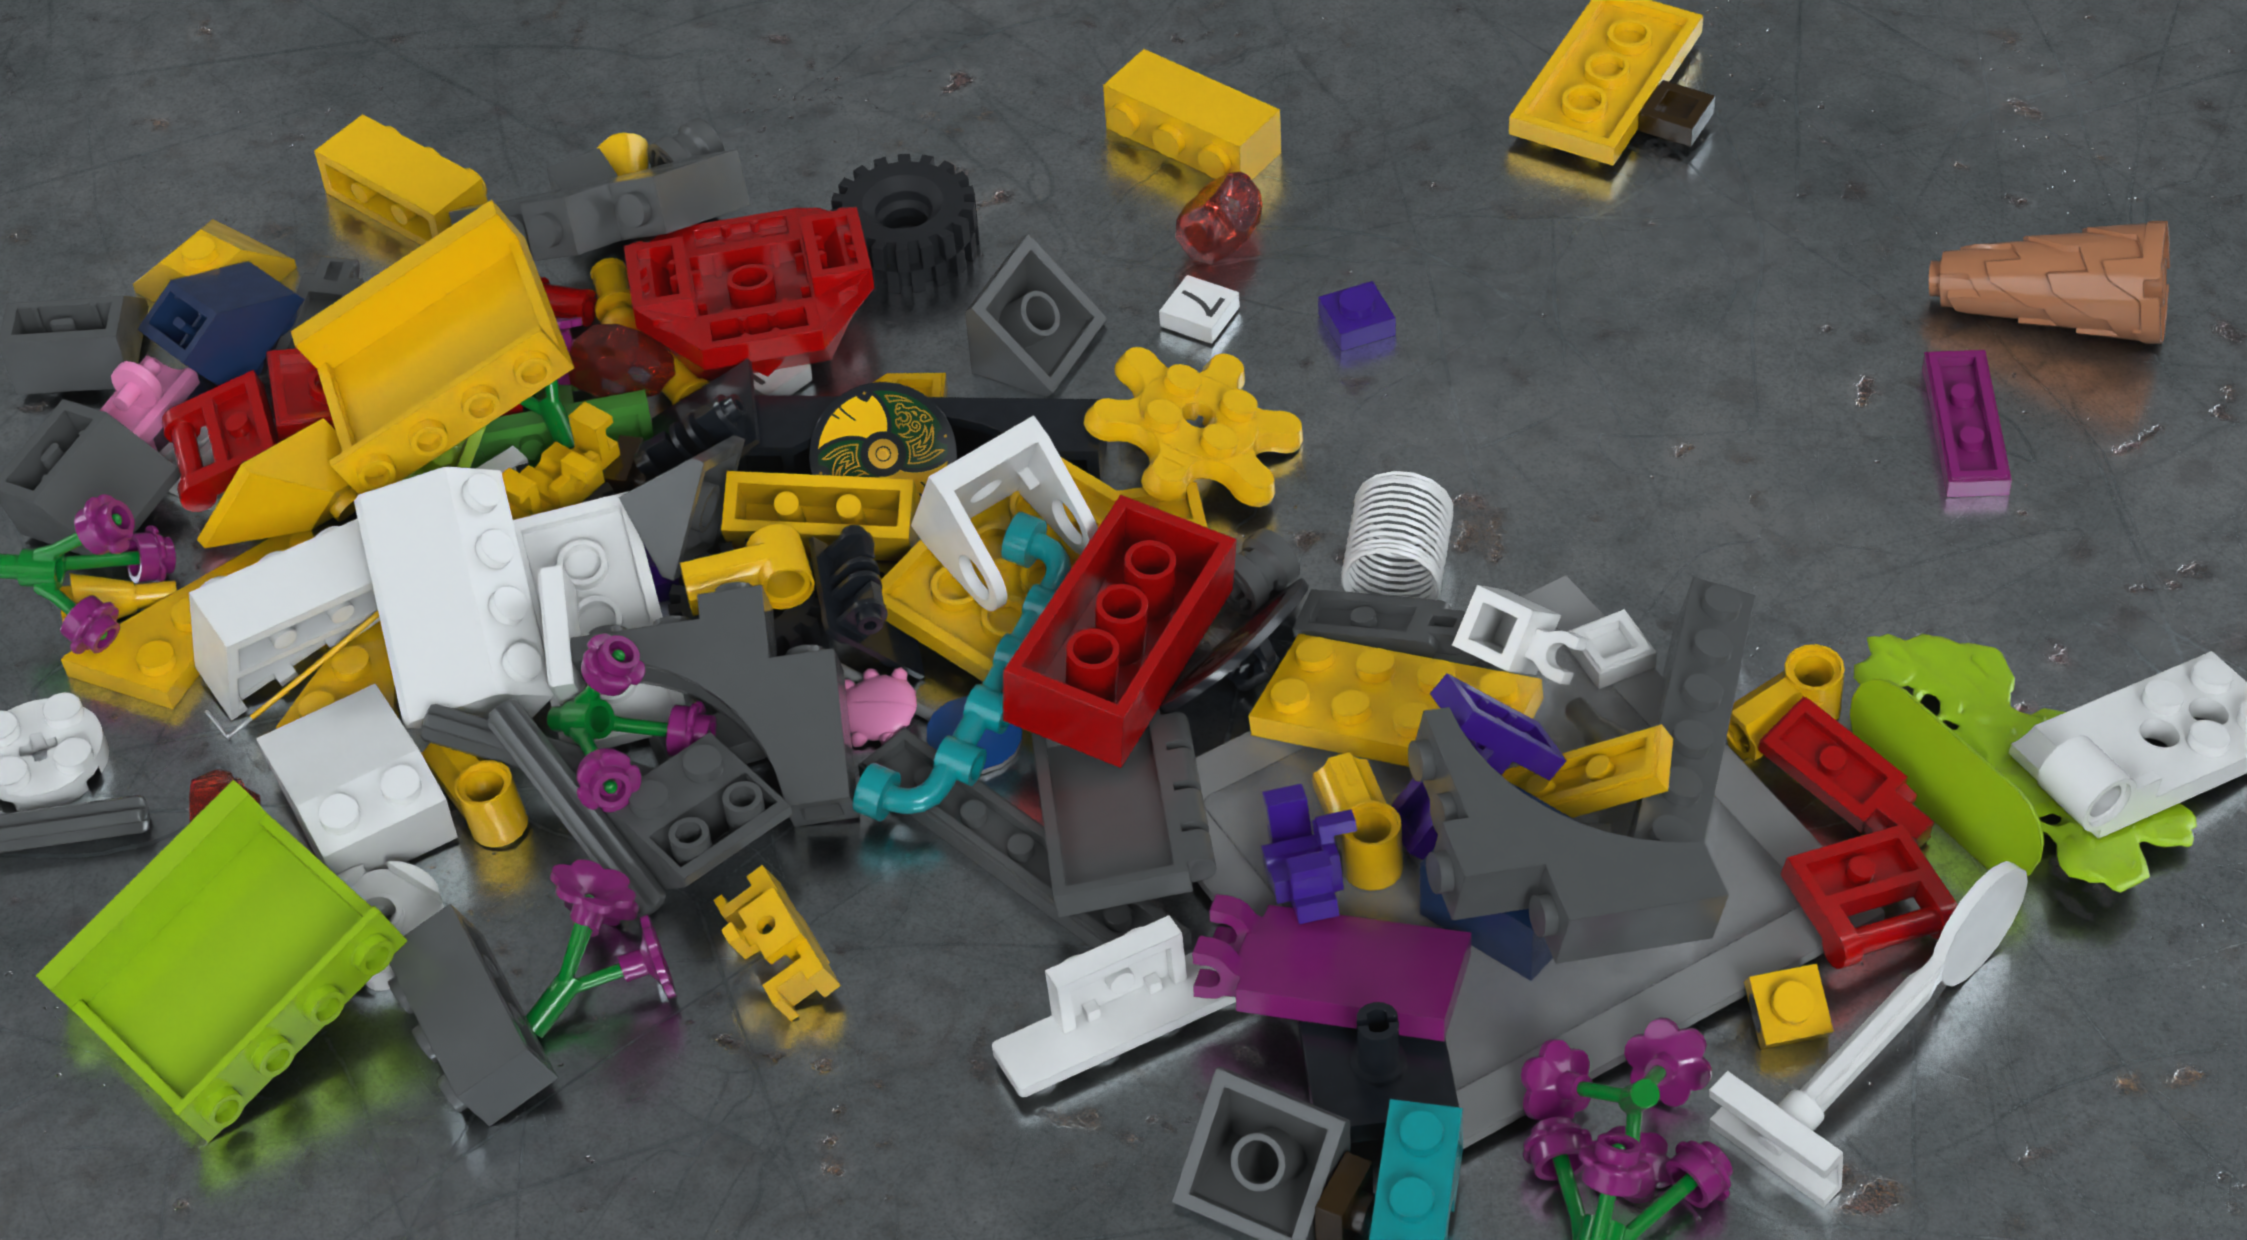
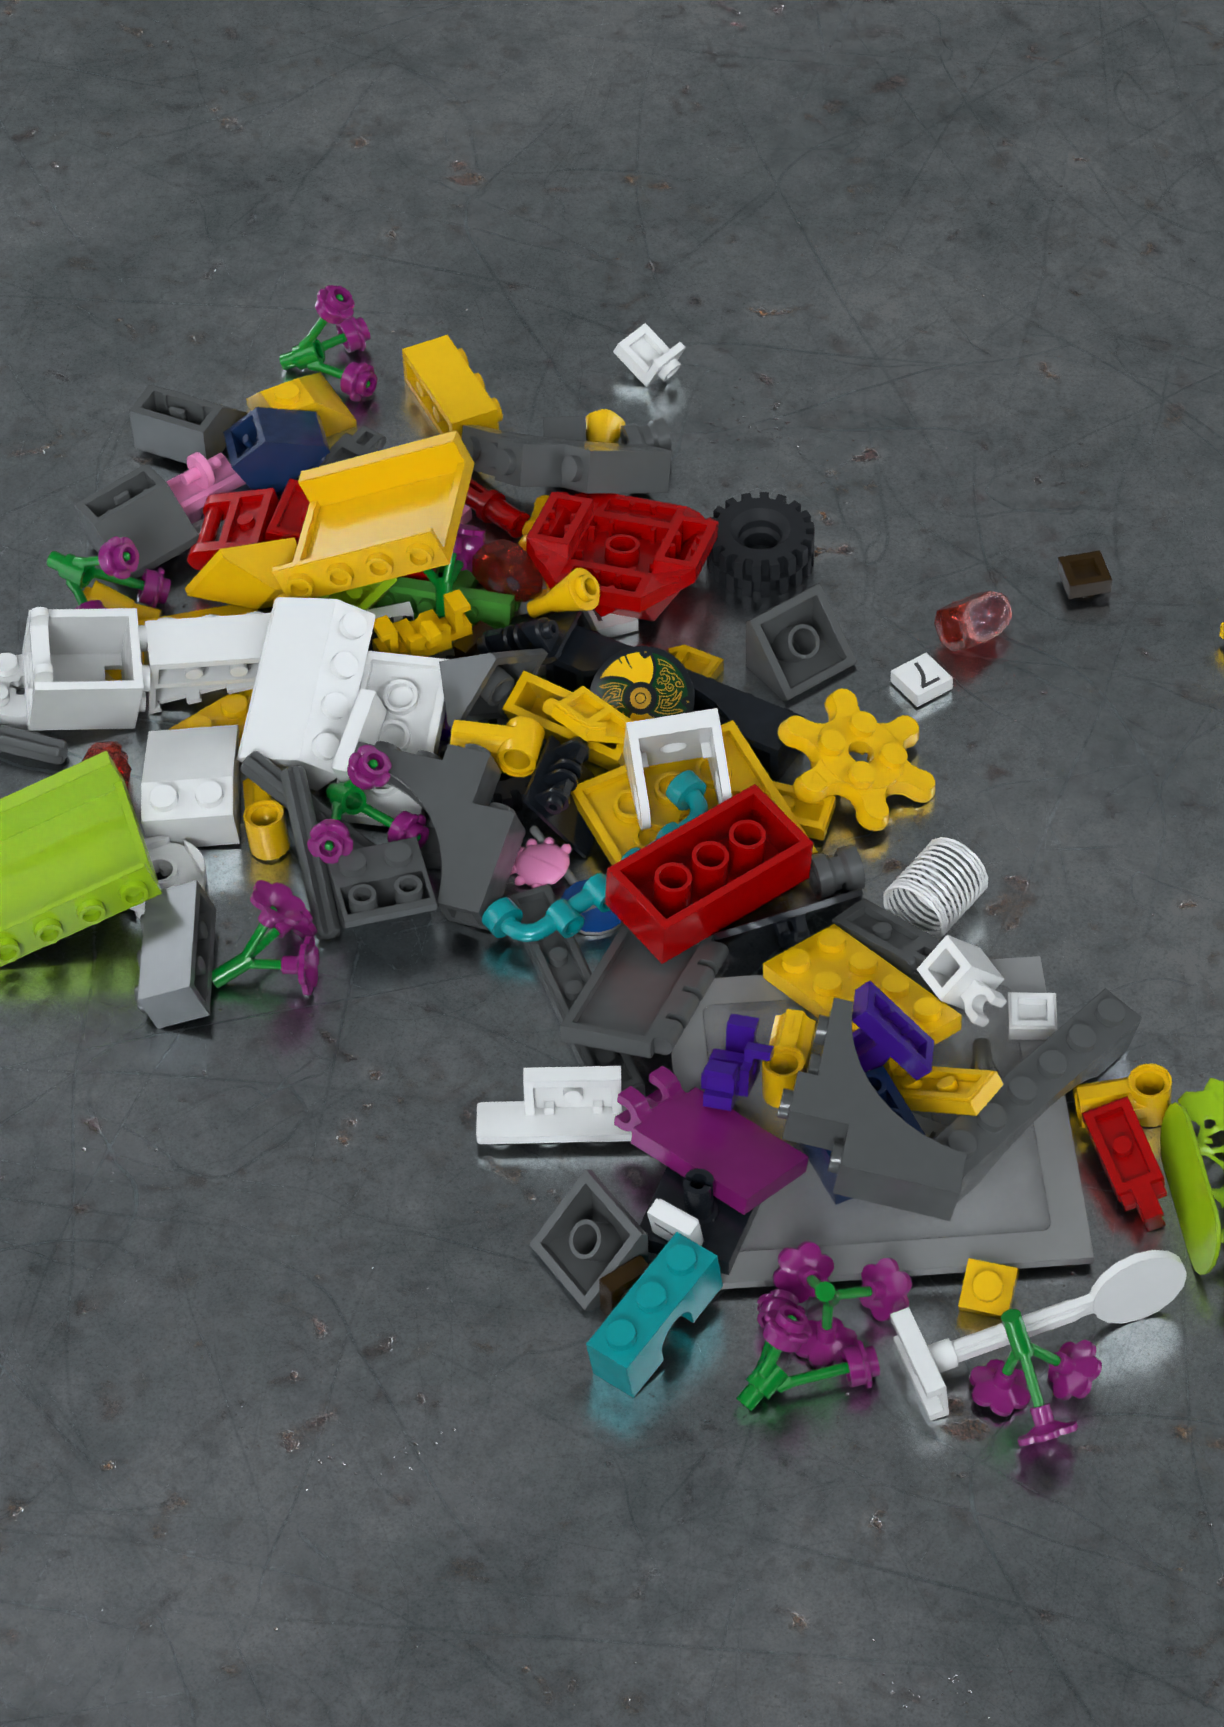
camera: 25 degrees right, 0 degrees up
yellow piece [205,610,379,740] -> none
yellow piece [713,865,841,1022] -> none
yellow brick [1103,49,1281,190] -> none
dark purple plate [1318,281,1396,351] -> none
red plate [1780,824,1958,969] -> none
none -> white container [22,607,150,731]
none -> magenta plant [279,285,377,402]
none -> yellow cone [527,568,600,618]
none -> yellow tile [551,686,633,744]
none -> white bracket [613,323,686,387]
none -> white tile [647,1198,704,1246]
none -> magenta plant [969,1309,1102,1447]
none -> dark brown plate [1057,550,1112,599]

